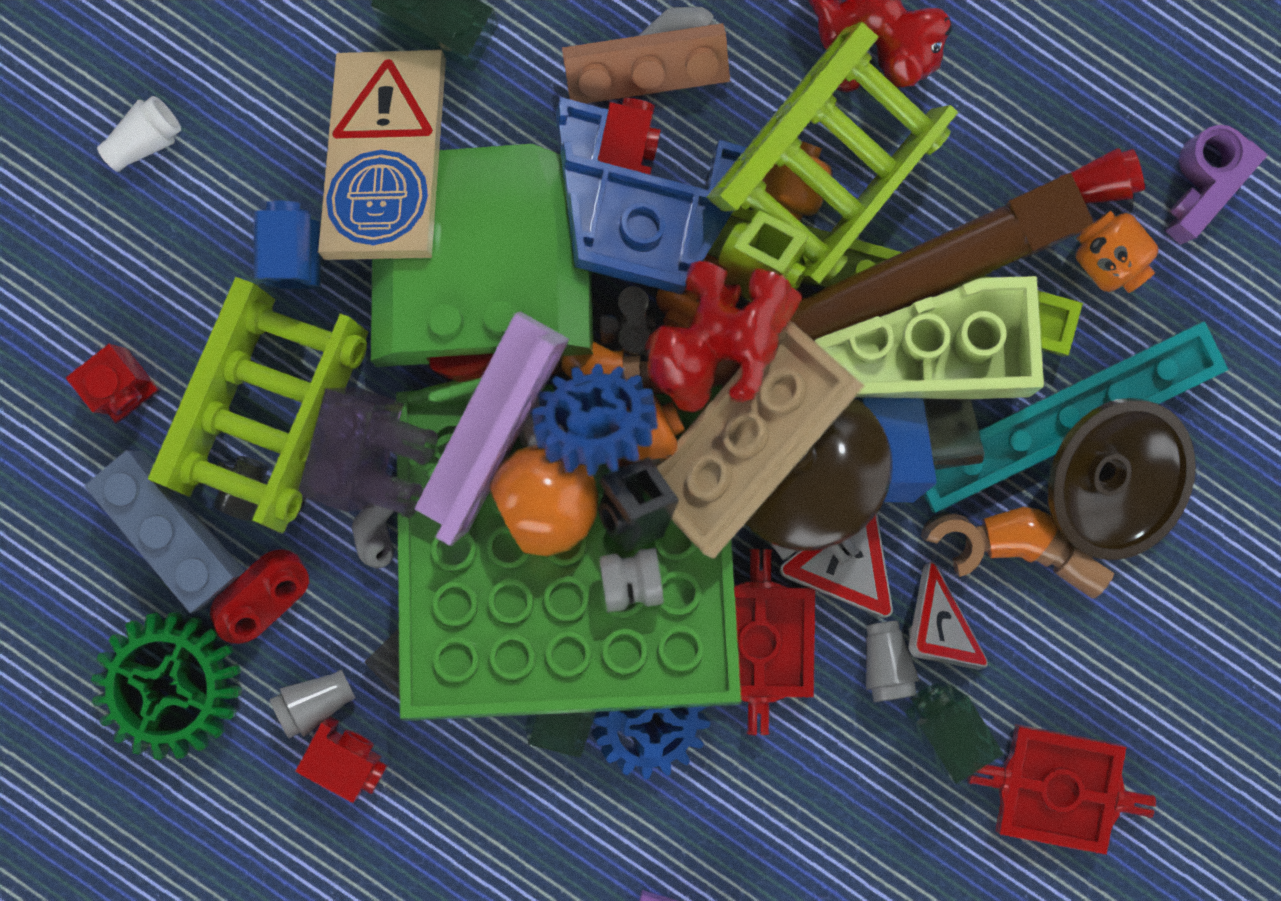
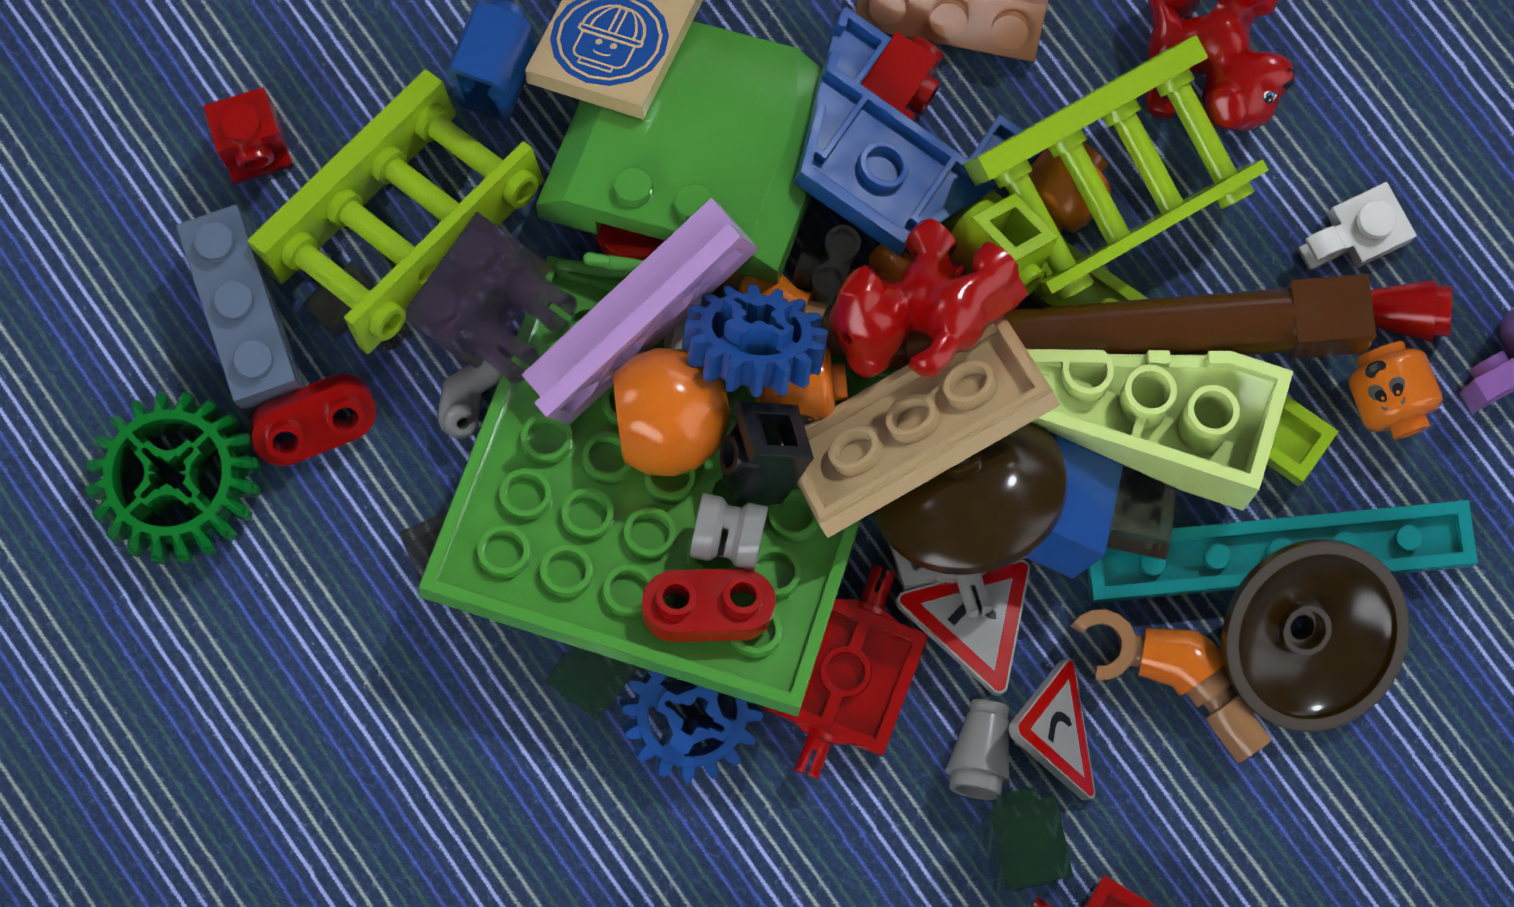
camera: 20 degrees right, 10 degrees down
light grey cone [270,669,356,738] -> none
red brick [295,716,388,803] -> none
none -> red plate [641,569,776,642]
none -> white plate [1297,182,1417,271]

